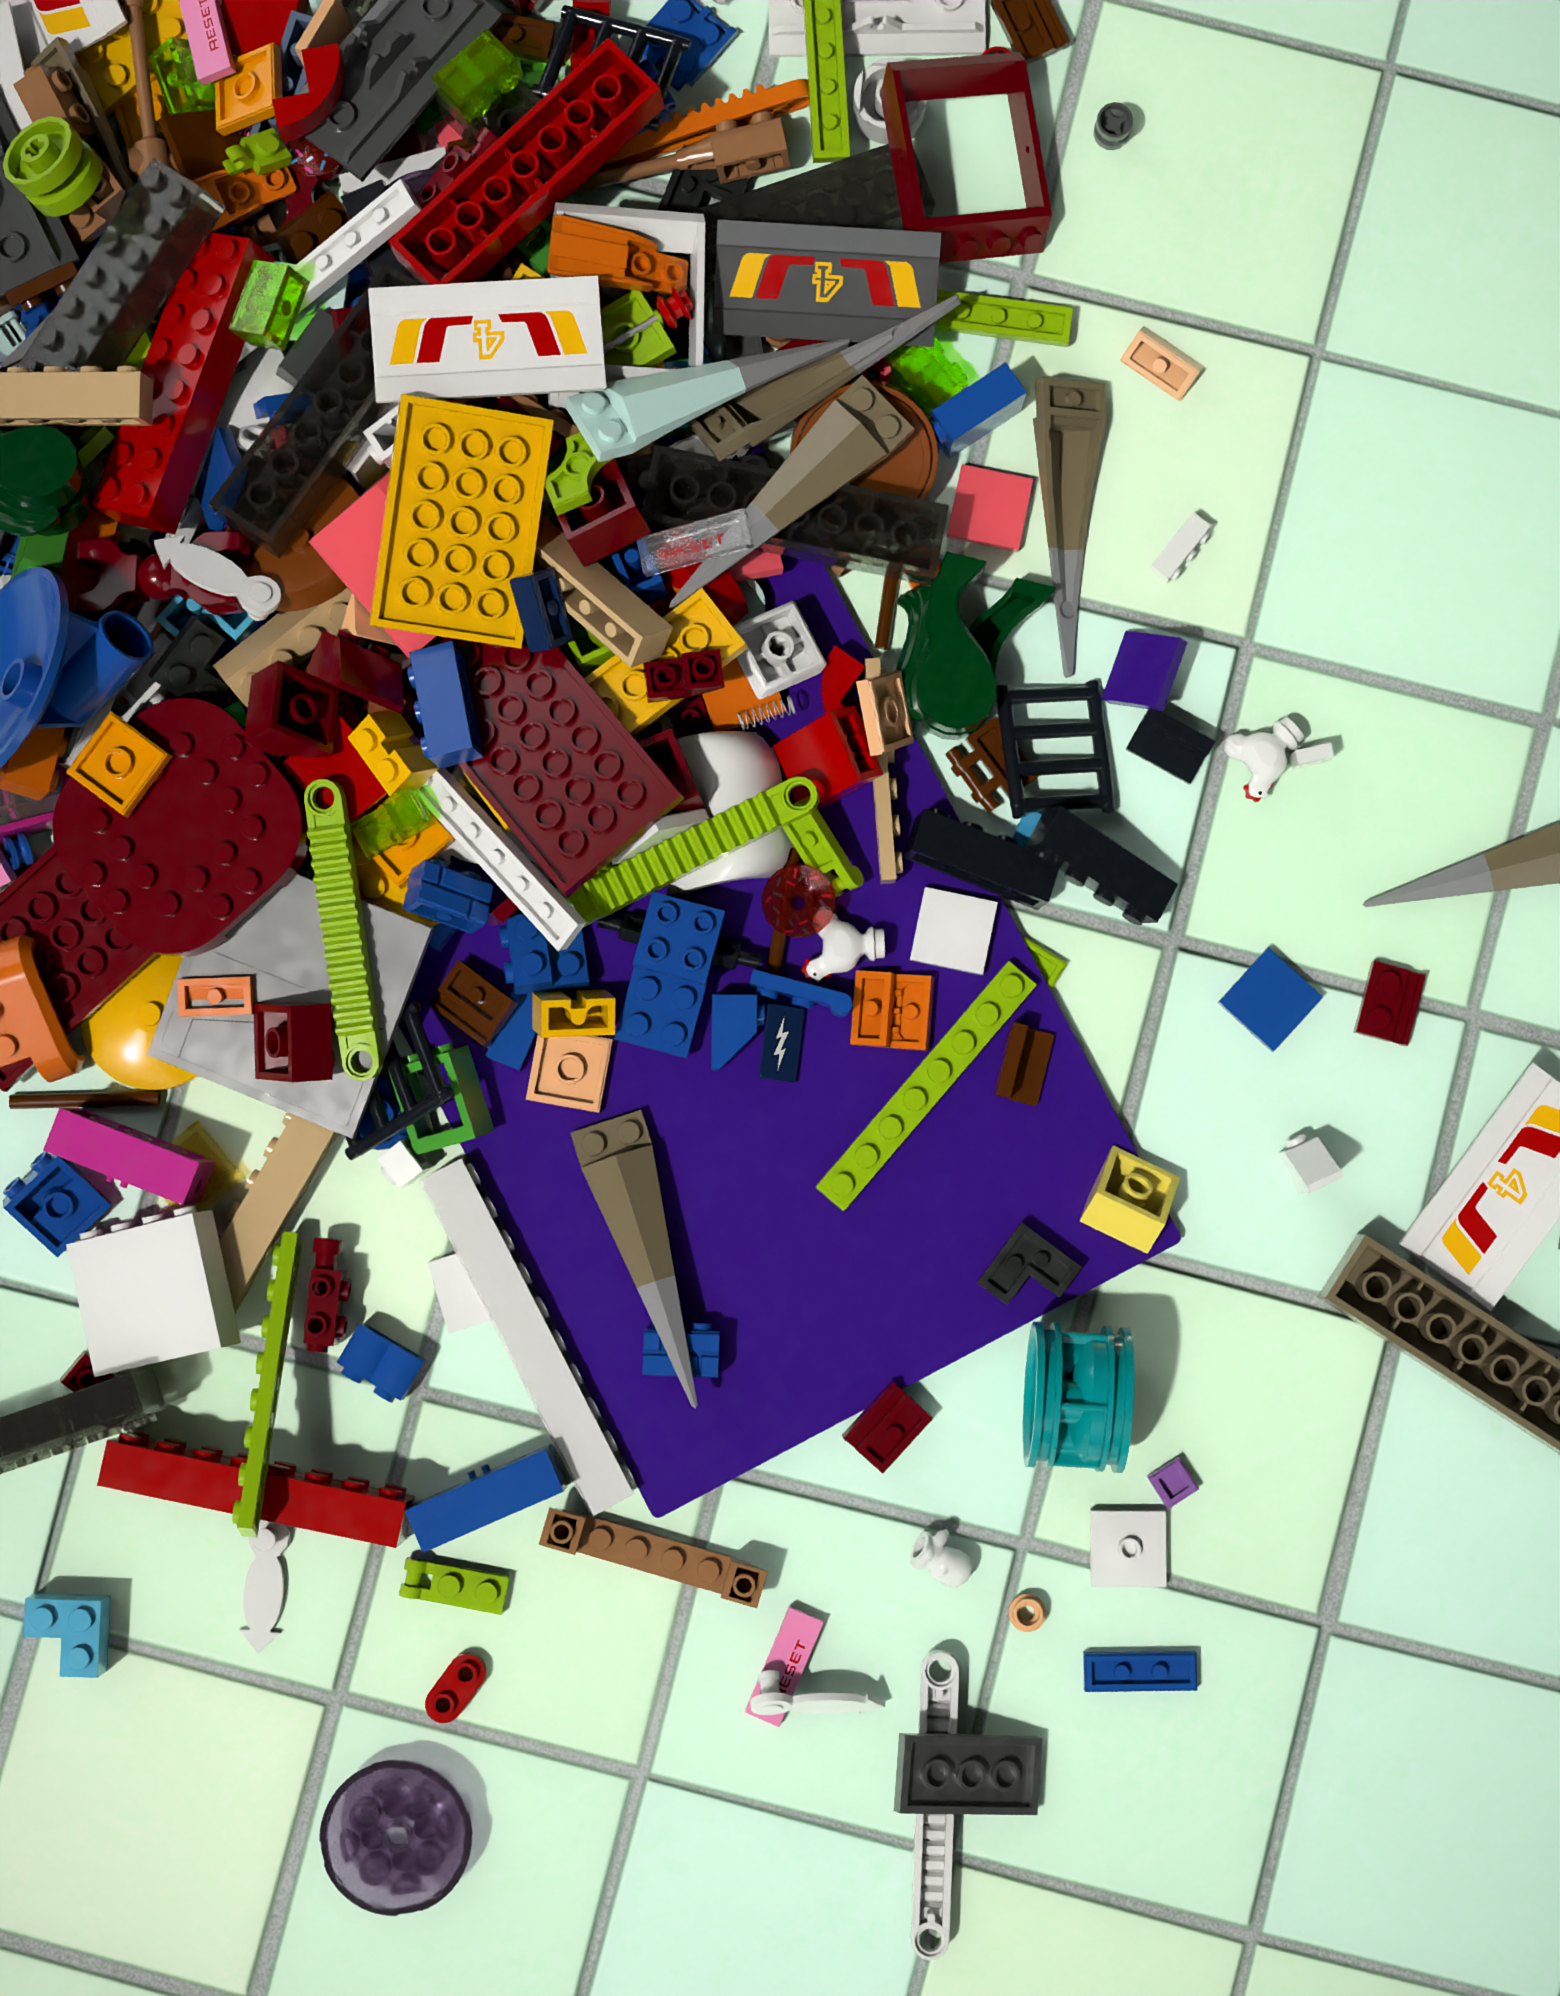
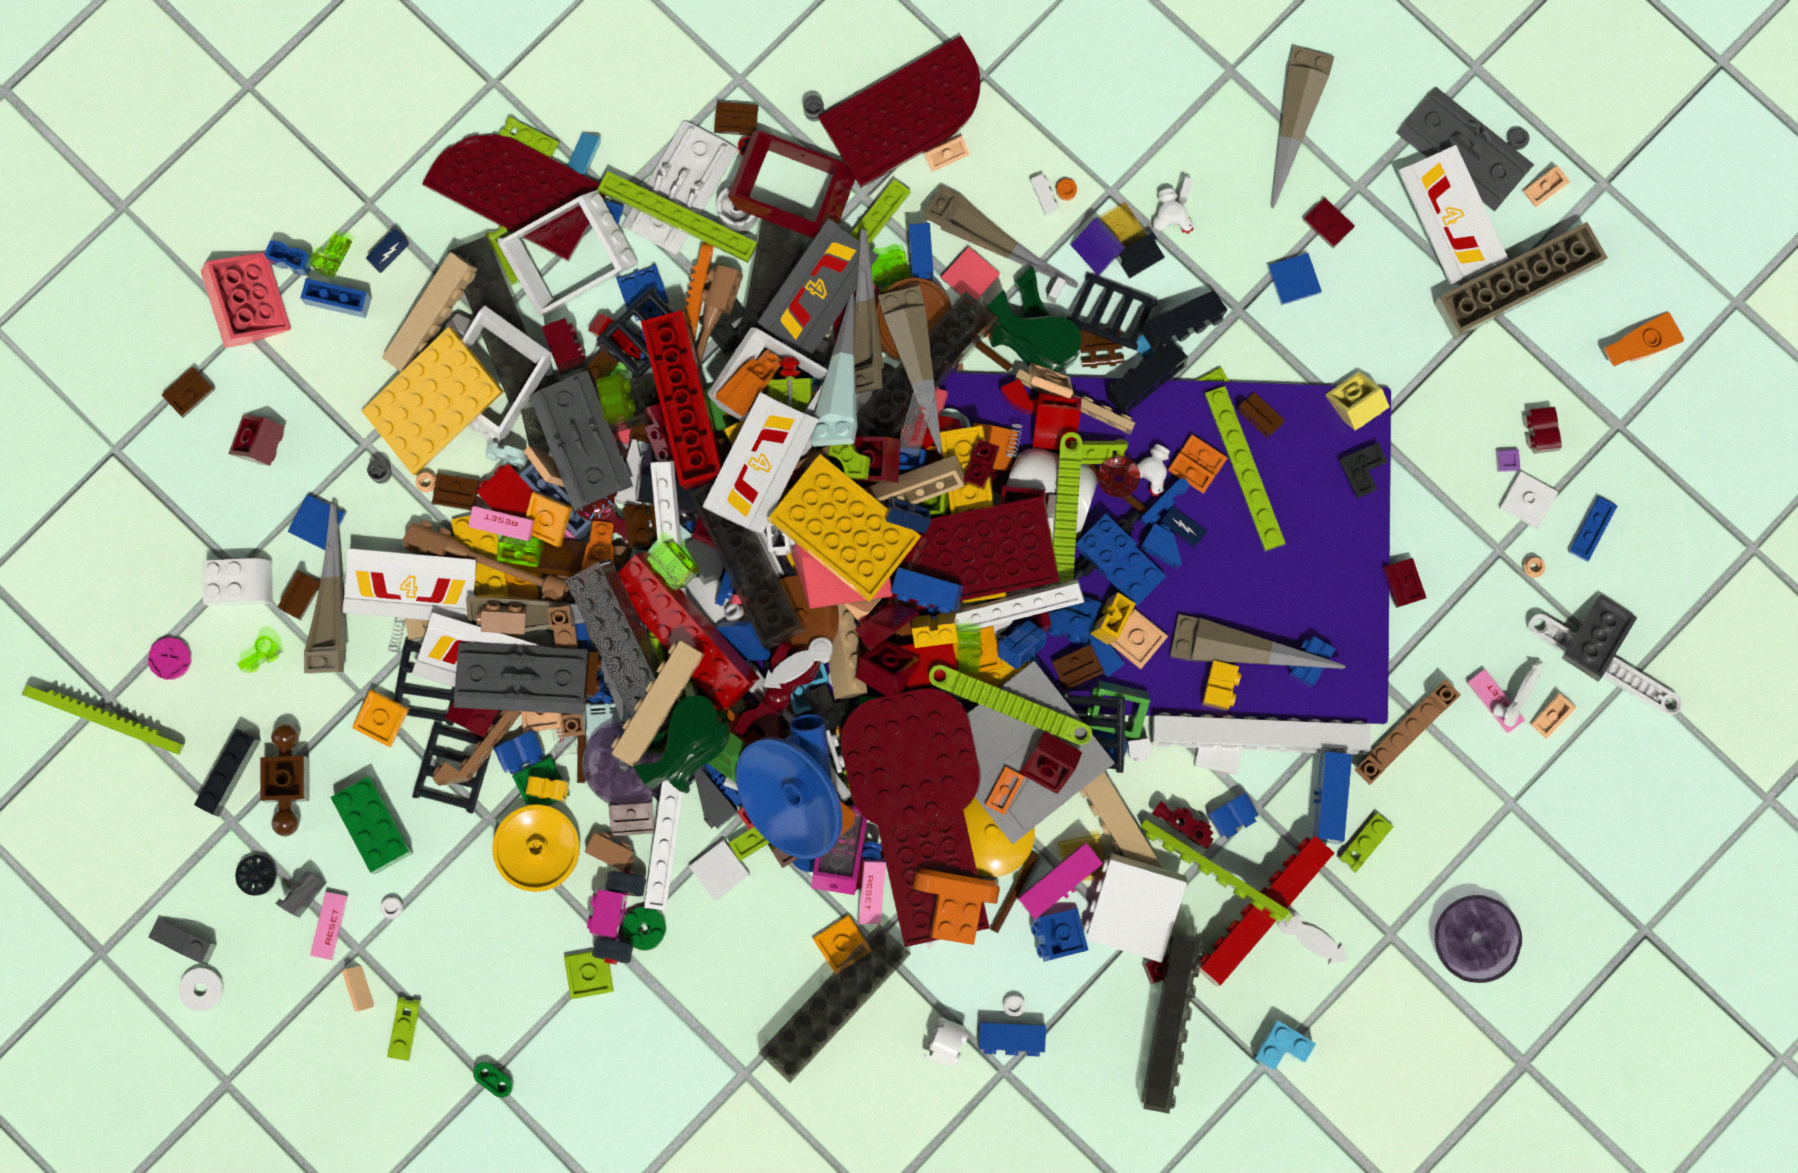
camera: 55 degrees left, 5 degrees down
lime wheel [3,116,103,217] -> none
light orange tile [66,711,173,818] -> none
lime plate [222,128,292,176] -> none
red brick [272,43,345,142] -> none
red plate [425,1652,486,1723] -> none
white brick [732,601,827,699] -> none
white tile [910,887,998,976] -> none
white animal [910,1529,972,1588] -> none
teal wheel [1022,1321,1134,1473] -> none
white slope [1278,1134,1344,1194] -> none
none -> dark red plate [818,35,981,188]
none -> white tile [1048,277,1066,304]
none -> orange tile [1056,179,1077,201]
none -> clear yellow tile [1100,203,1147,248]
none -> yellow brick [1202,660,1241,711]
none -> dark red brick [1524,406,1562,454]
none -> light nougat slope [1530,692,1576,739]
none -> orange piece [1604,312,1684,367]

